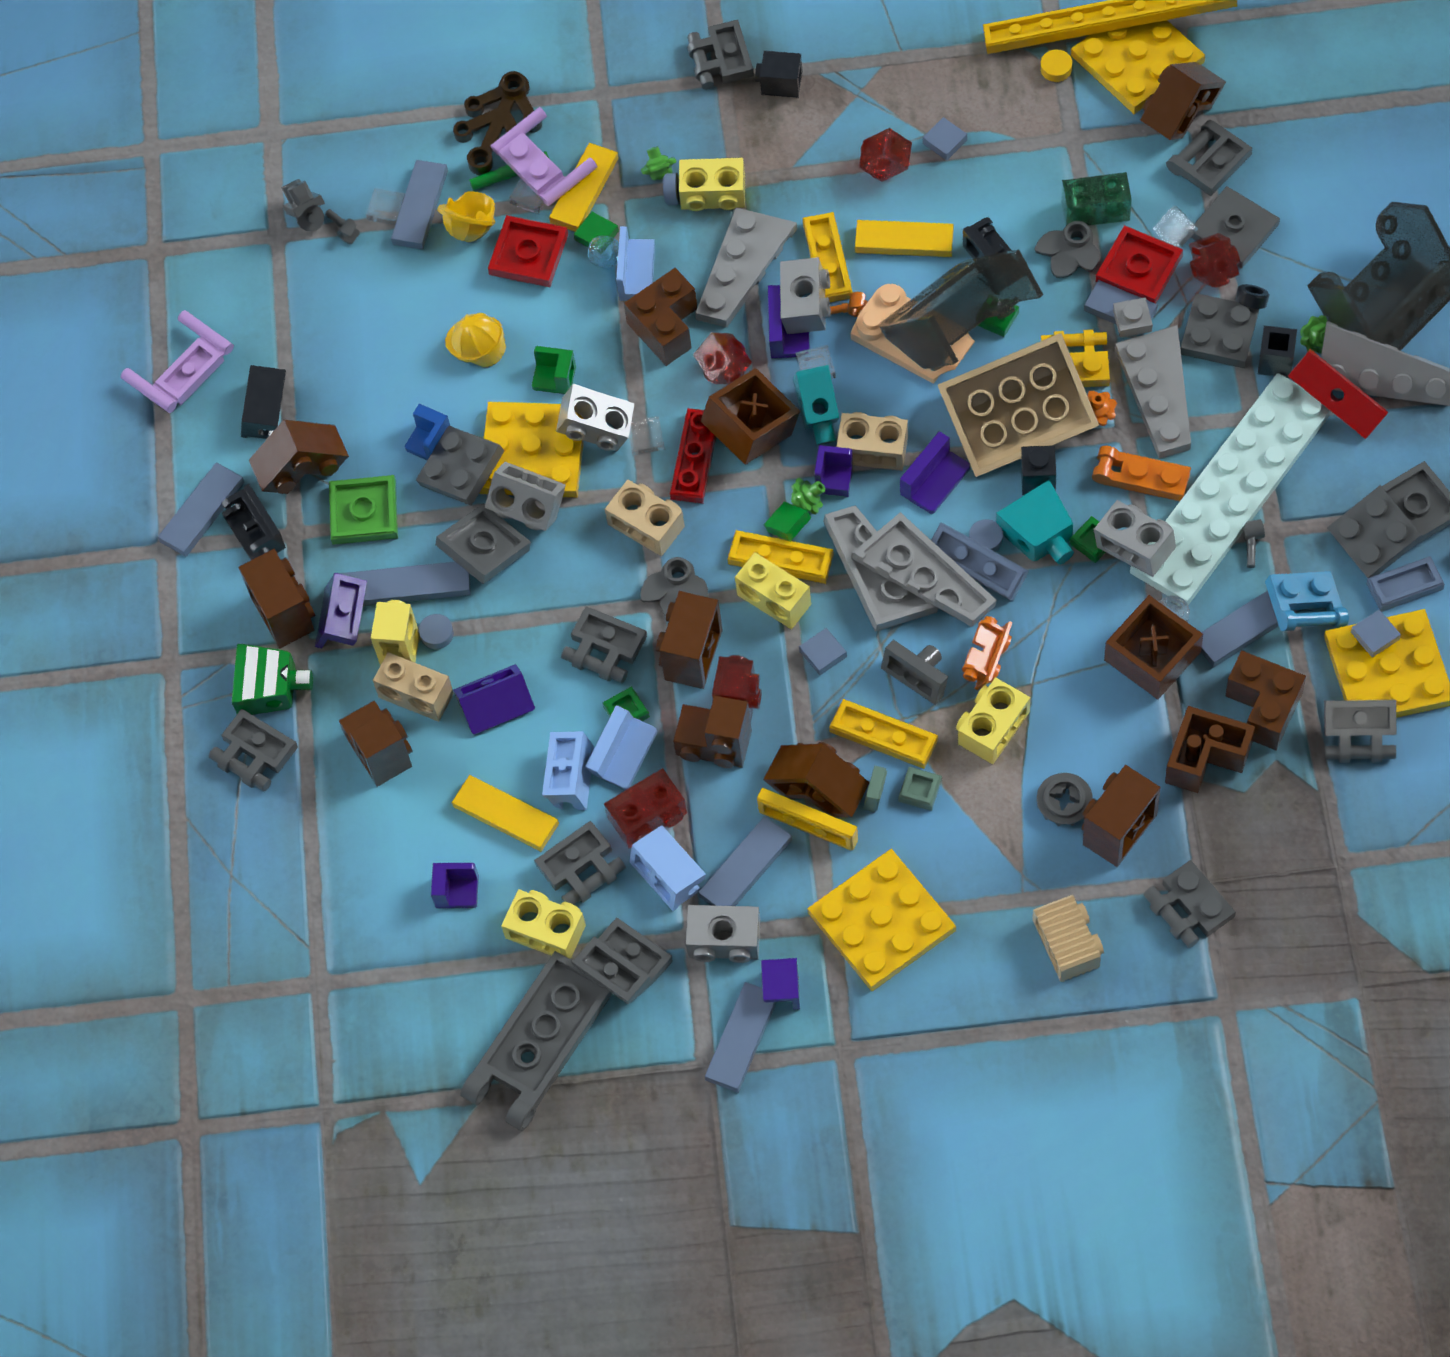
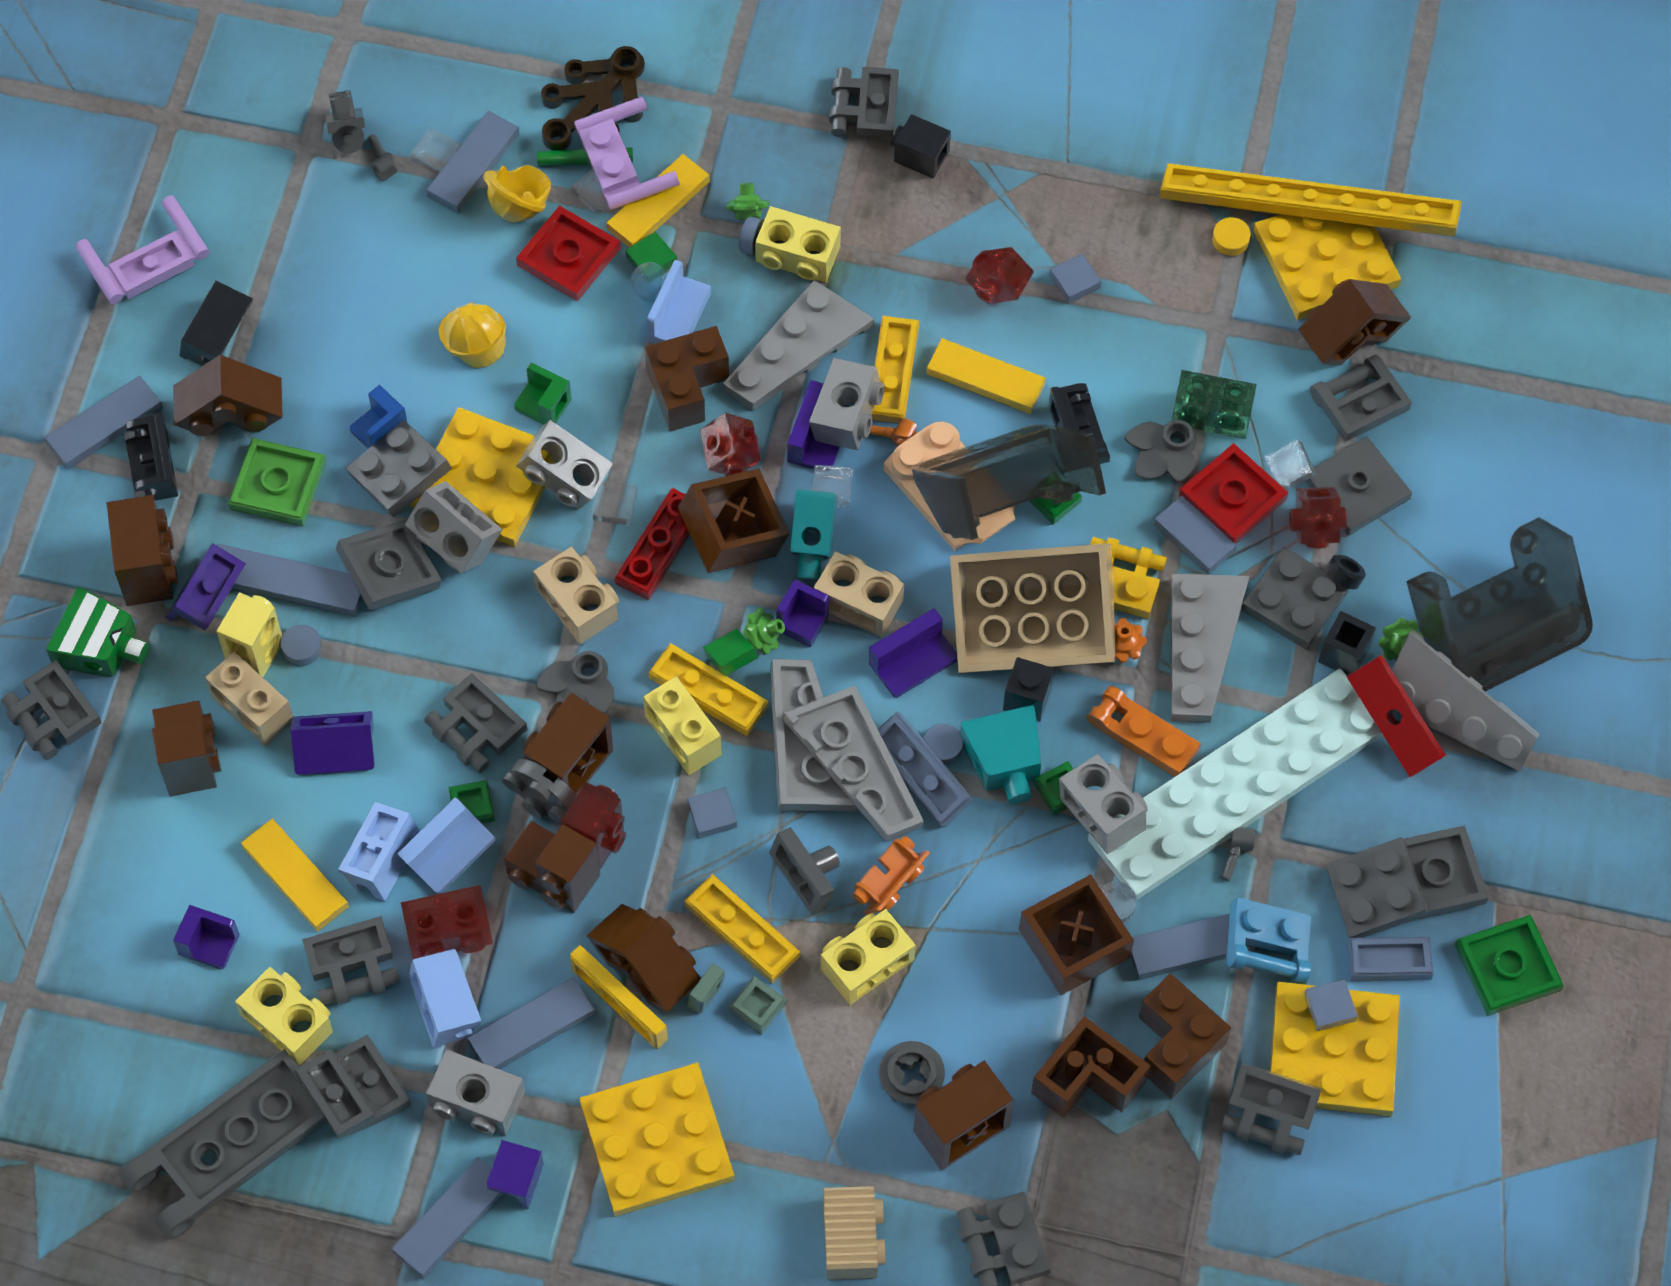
camera: 10 degrees right, 0 degrees up
light grey plate [1113,298,1153,338] -> none
none -> dark grey plate [502,758,581,826]

